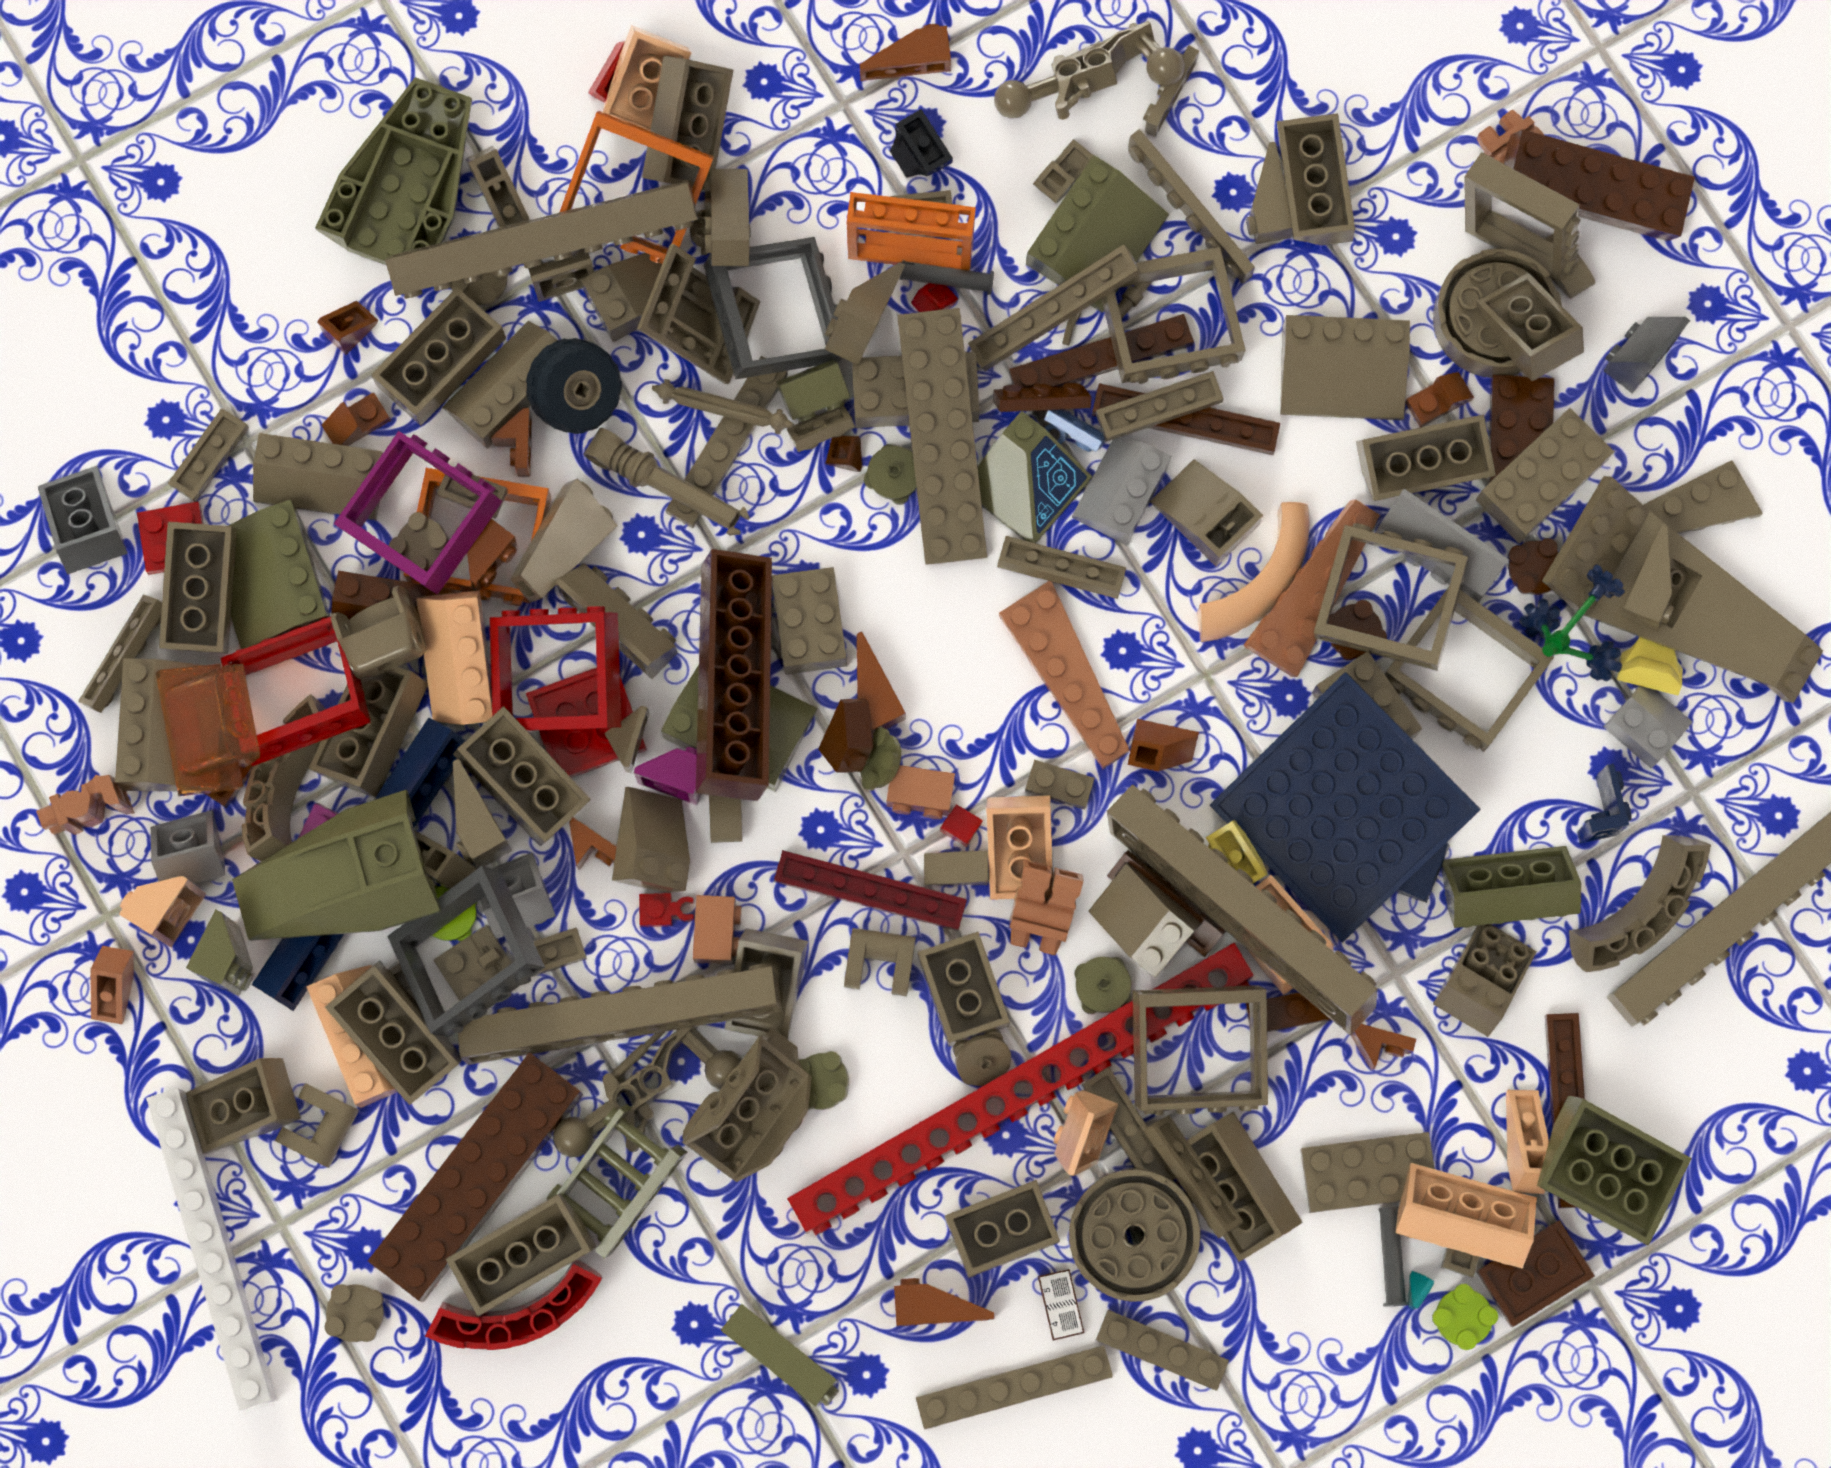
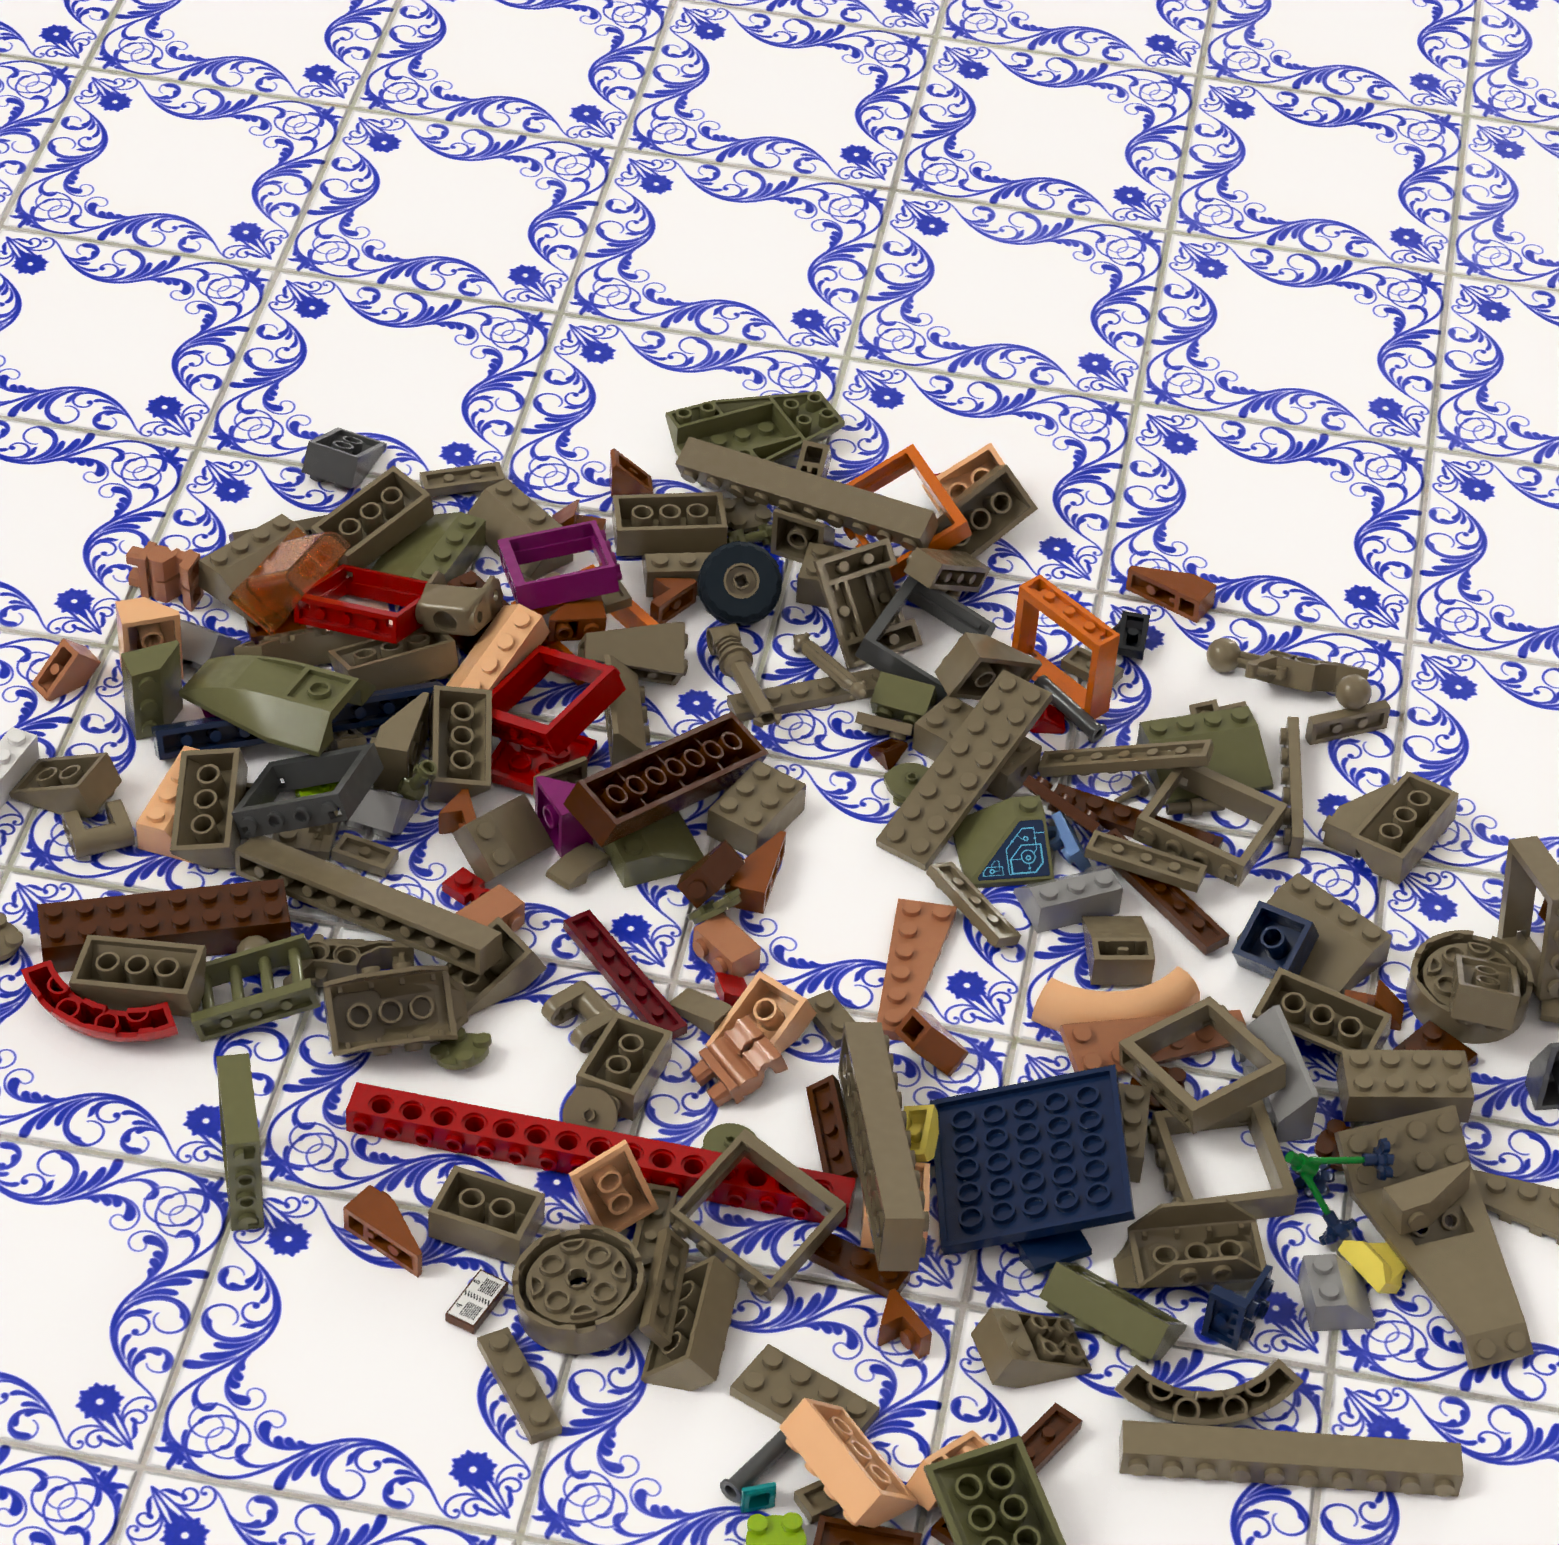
camera: 40 degrees right, 35 degrees down
dark tan plate [915,1345,1113,1430] -> none
dark tan slope [1088,862,1202,979] -> none
none -> olive bar [397,759,437,801]
none -> olive bar [727,523,772,546]
none -> dark tan slope [1113,1198,1266,1291]
none -> dark blue brick [1232,900,1319,979]

